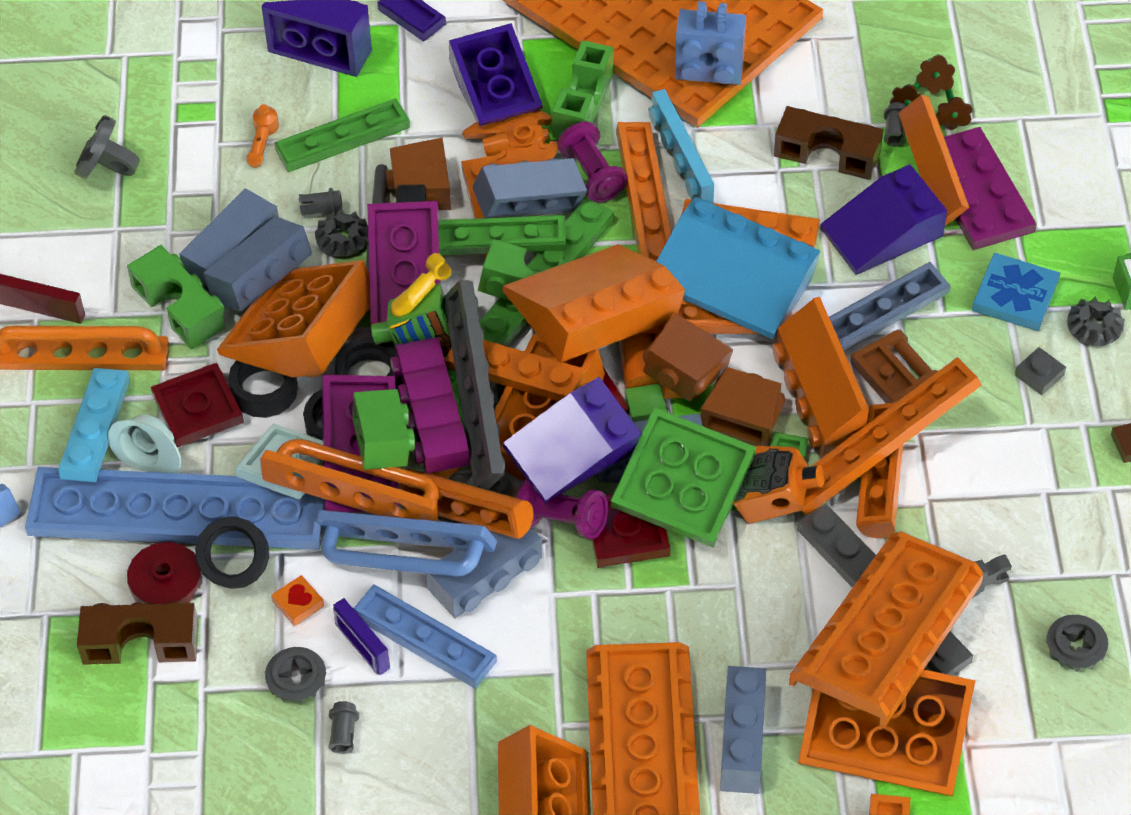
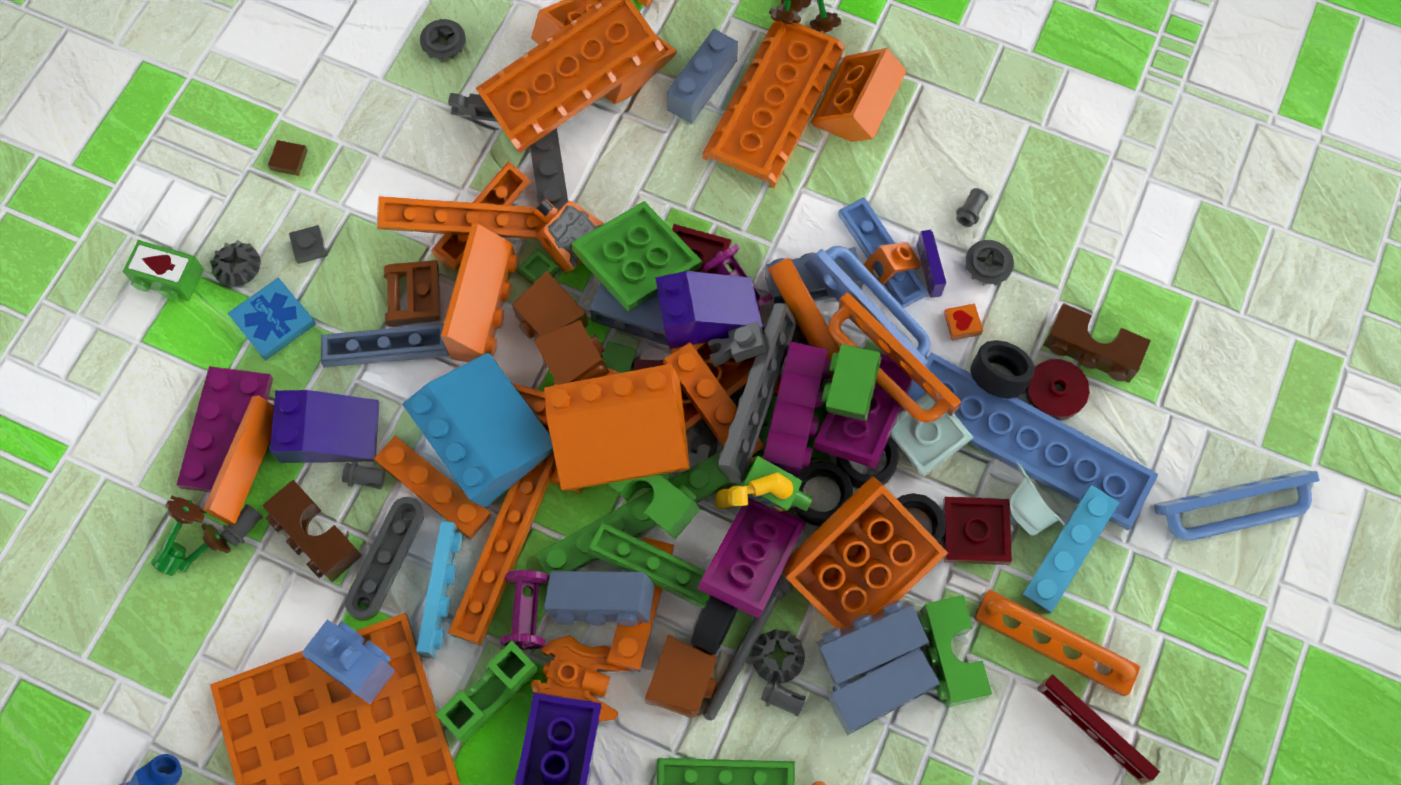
camera: 155 degrees left, 15 degrees up
none -> dark grey pin [342,461,385,490]
none -> dark grey plate [345,497,424,621]
none -> dark grey plate [708,321,767,367]
none -> orange bracket [863,242,922,285]

